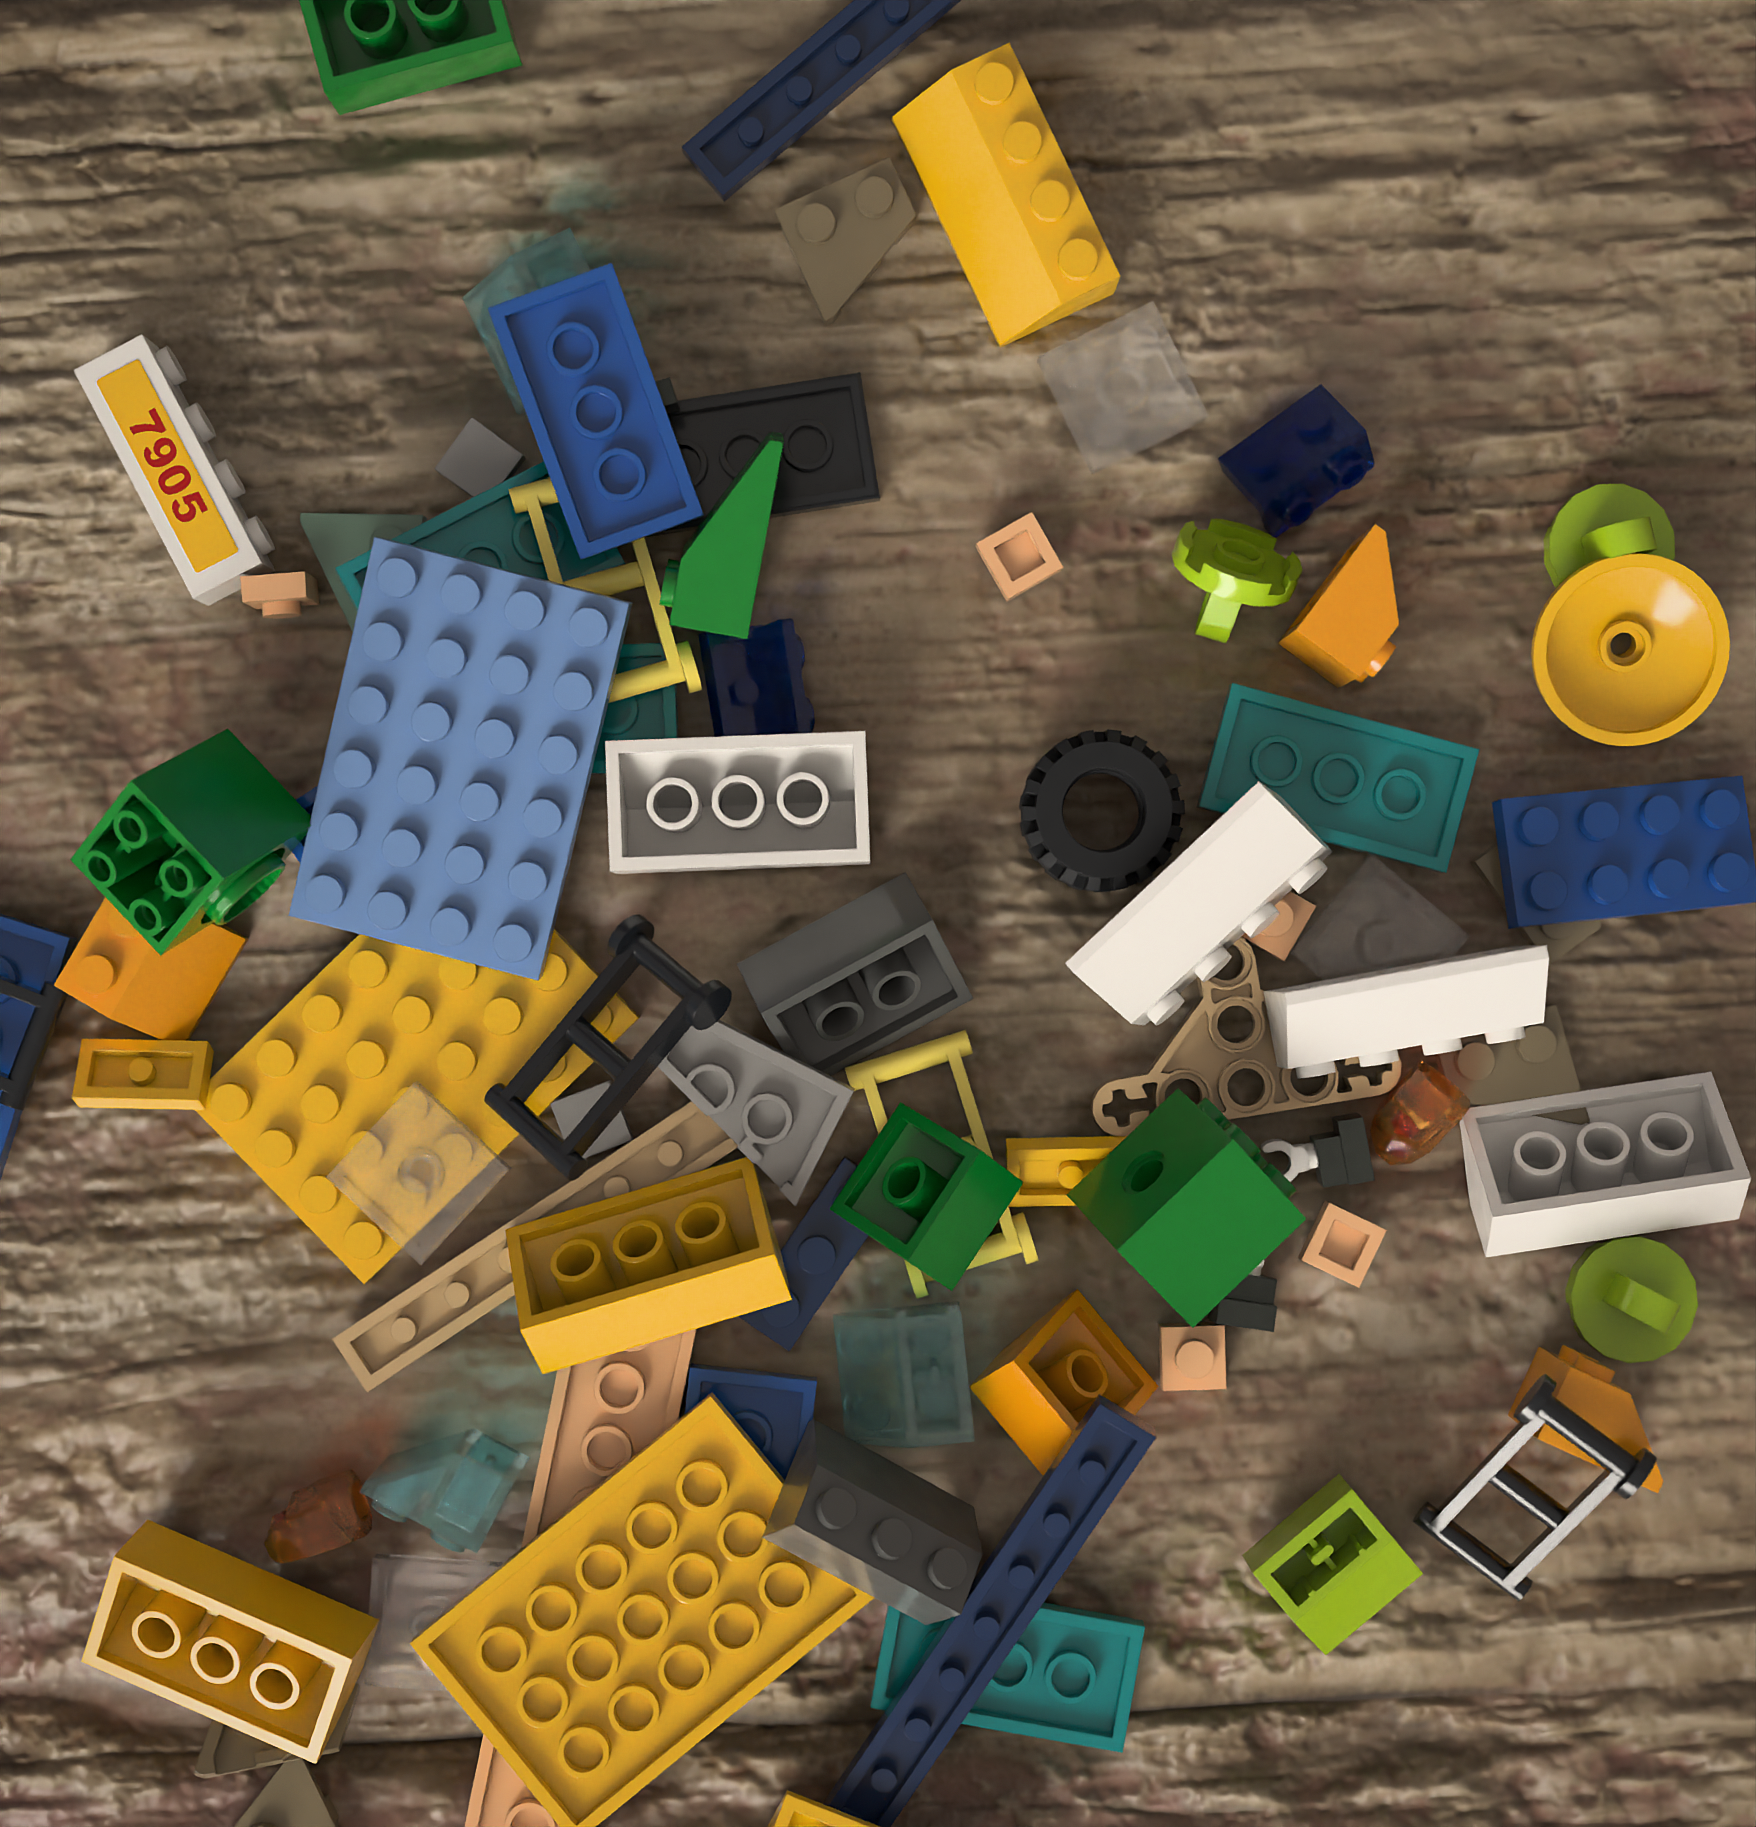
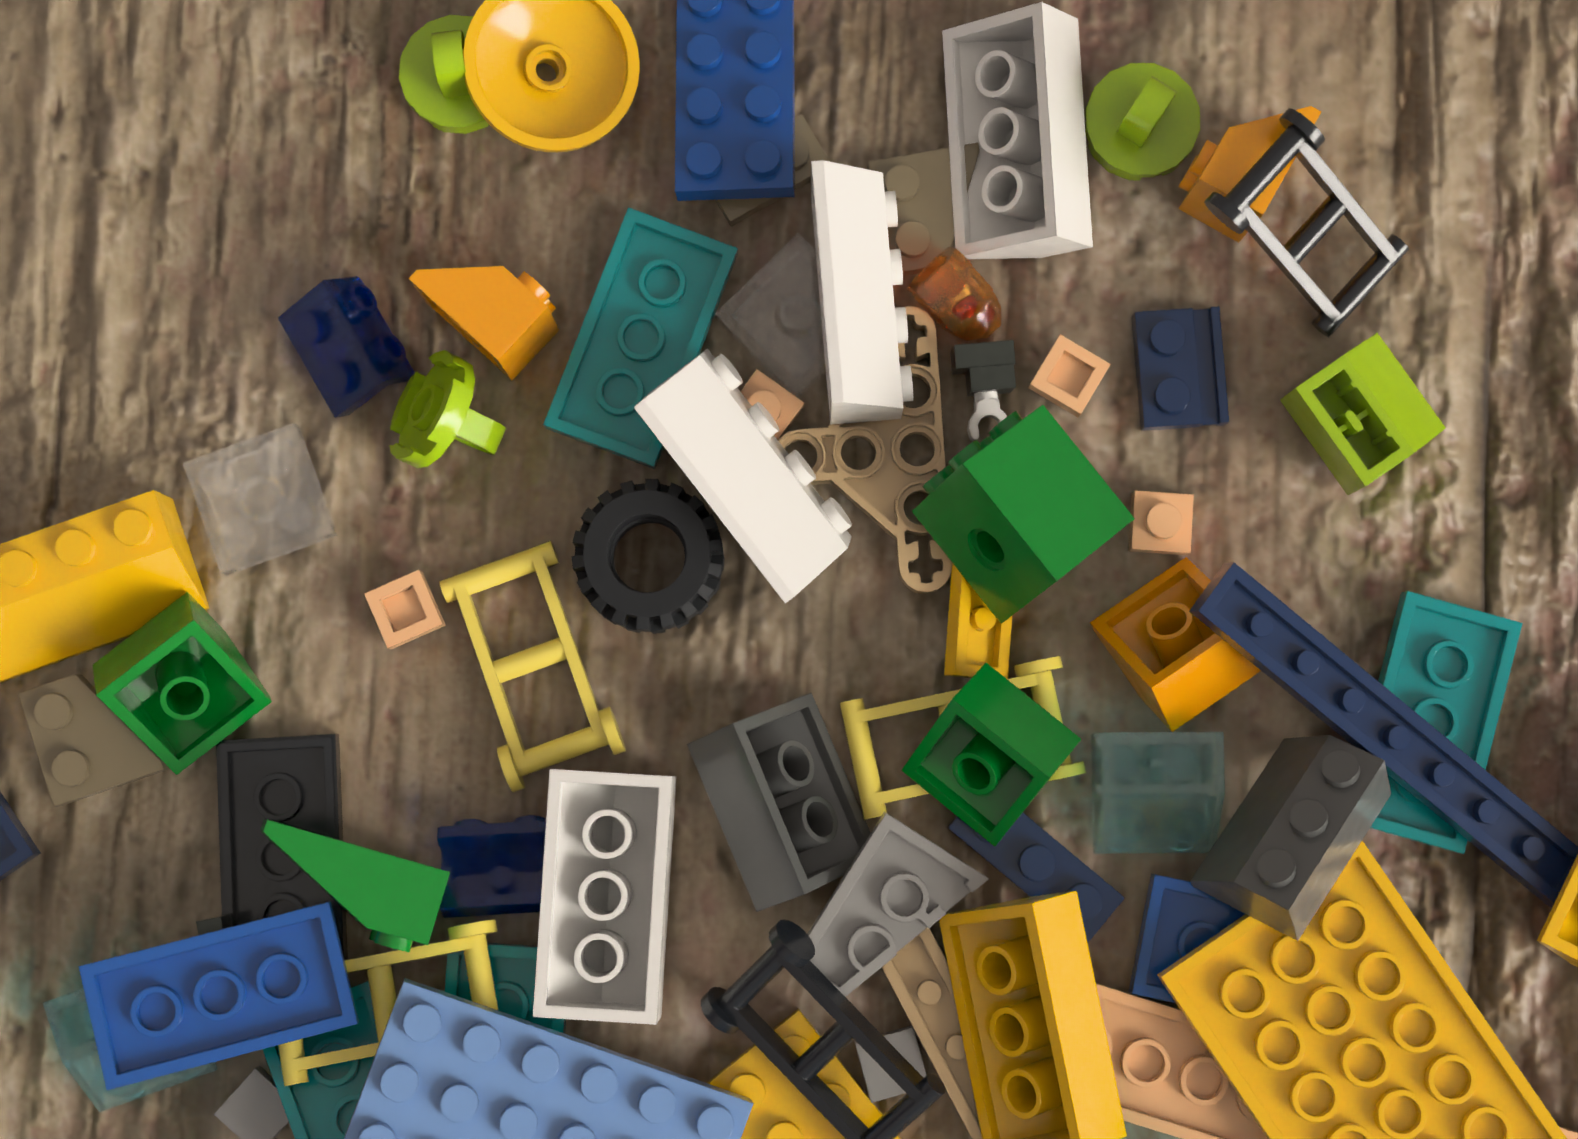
camera: 85 degrees left, 5 degrees down
pearl dark grey piece [1208,1259,1277,1332] -> none
none -> green slope [92,592,272,775]
none -> light yellow piece [439,541,626,792]
none -> dark blue plate [1131,306,1229,431]

